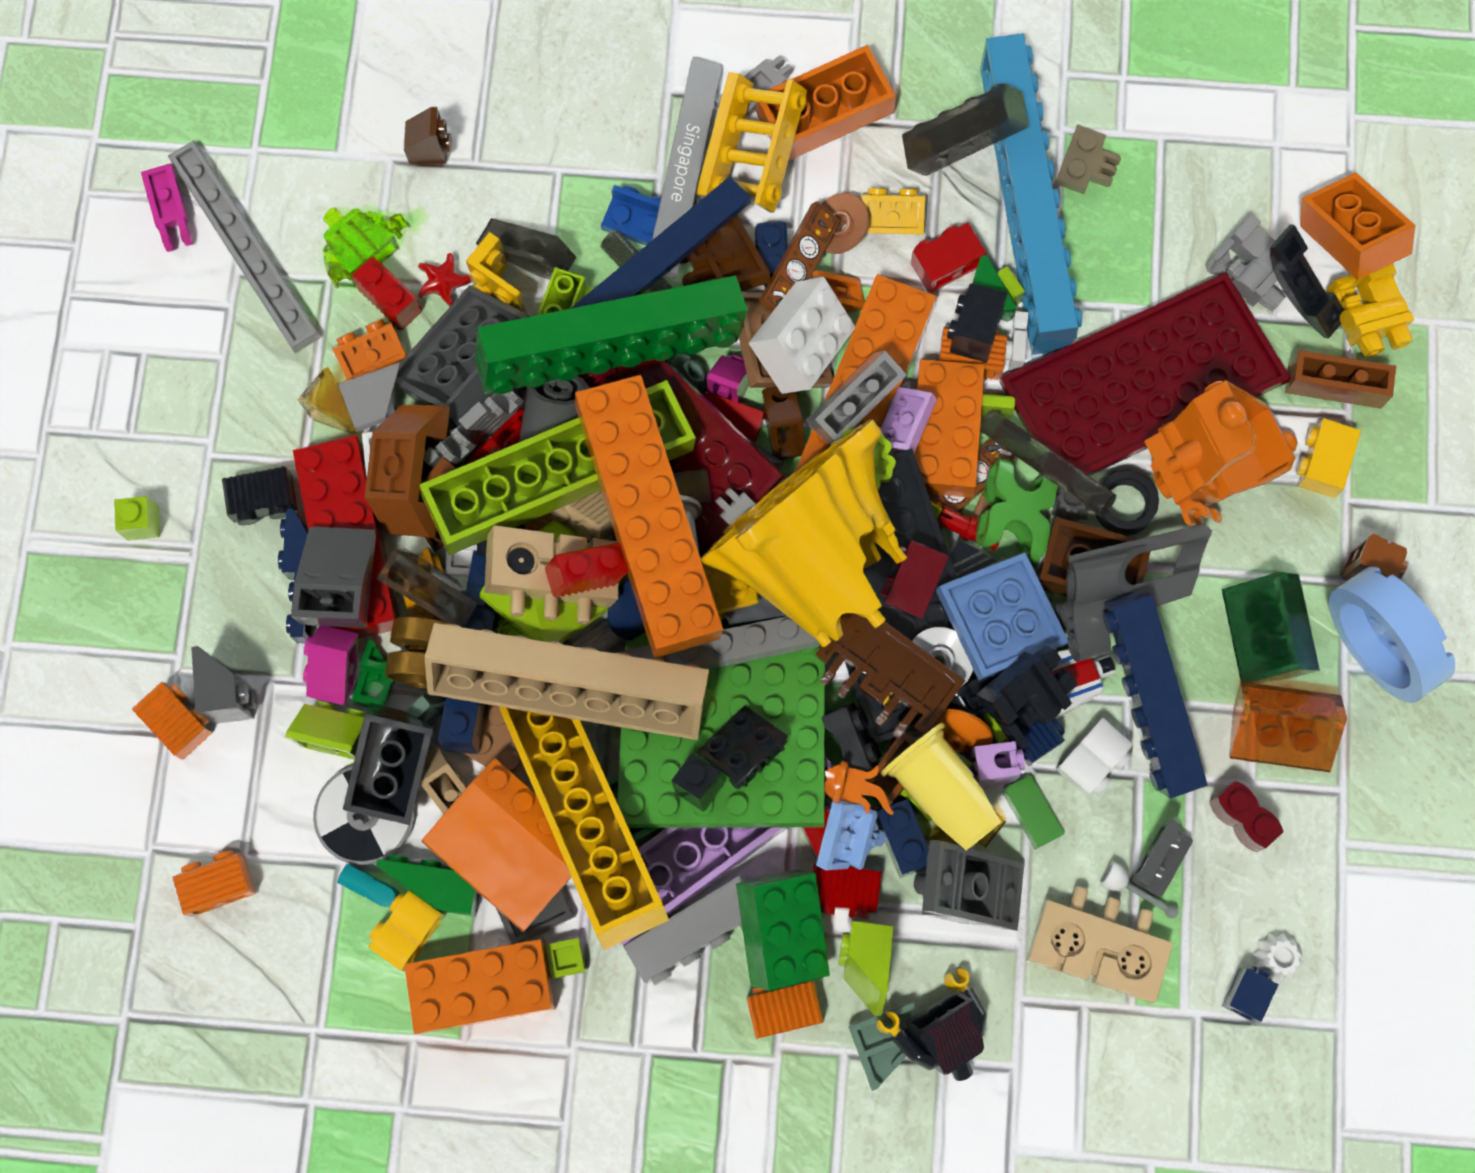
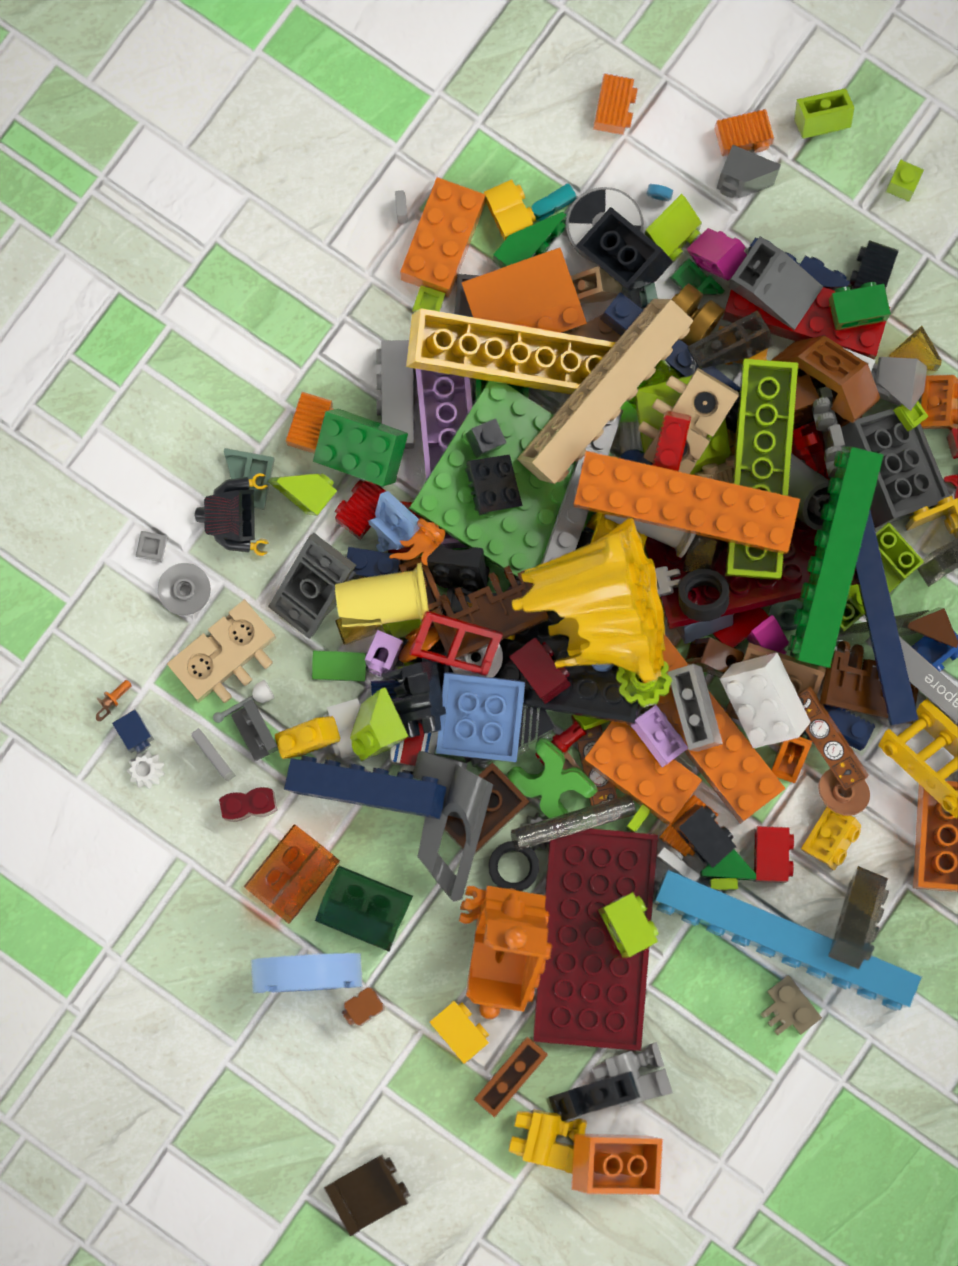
camera: 115 degrees right, 5 degrees up
none -> piece [96,680,132,721]
none -> light grey tile [135,531,168,563]
none -> light grey dish [158,563,211,616]
none -> light grey tile [191,728,236,781]
none -> yellow brick [275,716,341,759]
none -> lime slope [350,688,408,762]
none -> light grey tile [395,190,408,224]
none -> red window [410,611,503,677]
none -> lime piece [598,893,659,958]
none -> dark azure tile [646,184,673,201]
none -> black tyre [678,569,729,622]
none -> lime brick [794,88,855,139]
none -> green brick [829,282,891,330]
none -> lime tile [893,401,929,431]
none -> reddish brown slope [903,607,958,648]

